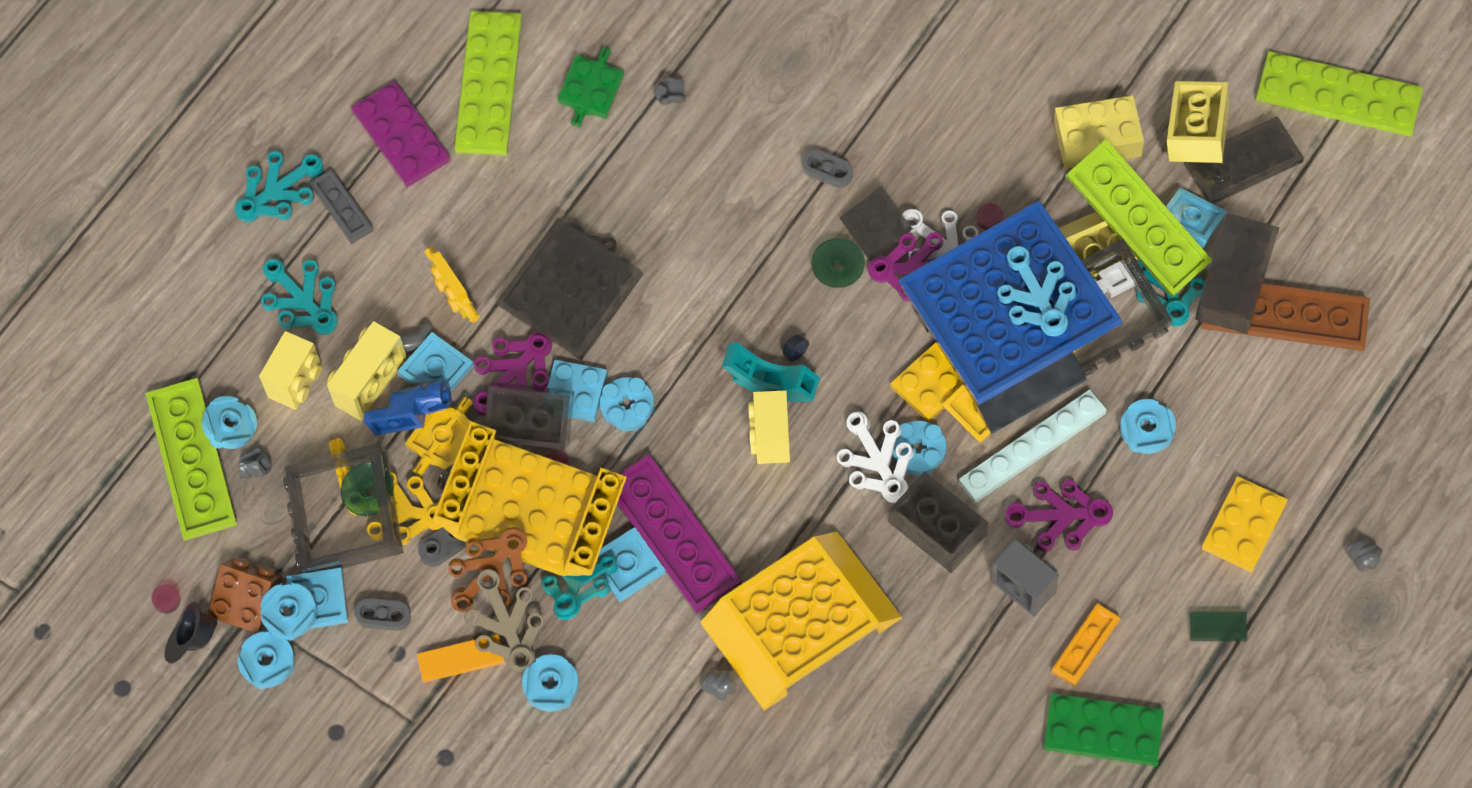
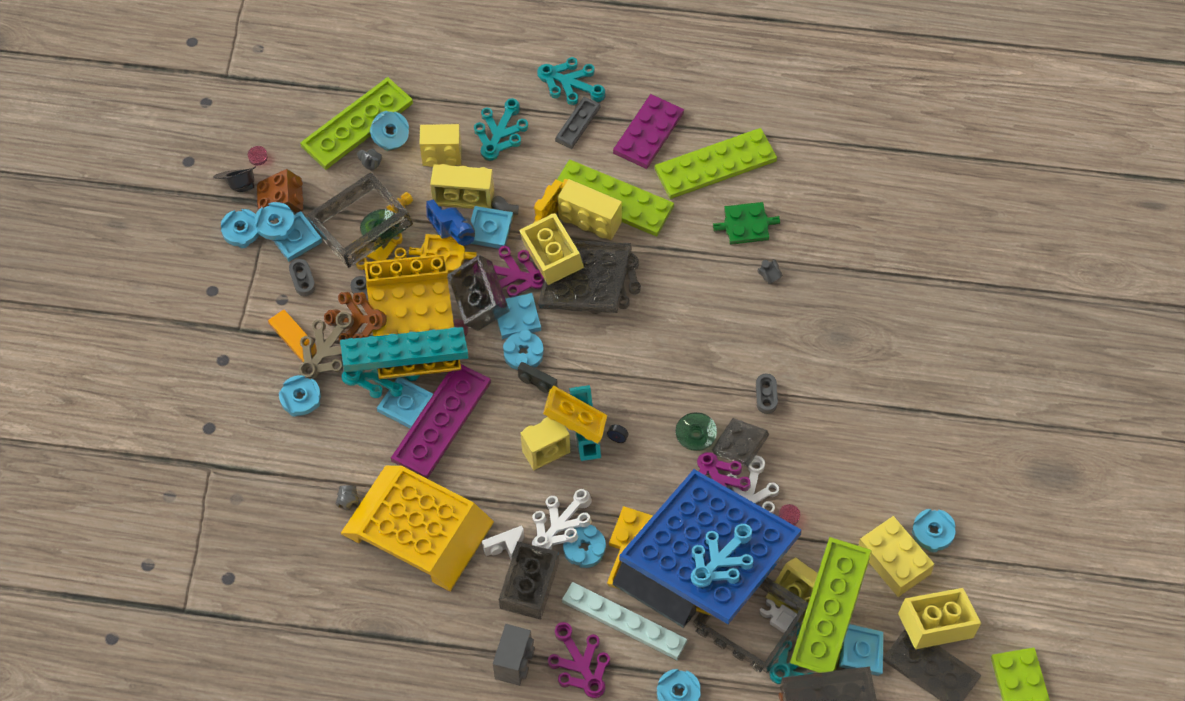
camera: 60 degrees right, 5 degrees down
none -> teal plate [340,327,468,372]
none -> white slope [482,526,524,562]
none -> pearl dark grey plate [518,362,558,393]
none -> light yellow brick [519,213,584,285]
none -> yellow plate [543,385,607,444]
none -> lime plate [557,159,674,237]
none -> light yellow brick [558,179,622,240]
none -> medium azure plate [912,509,956,553]

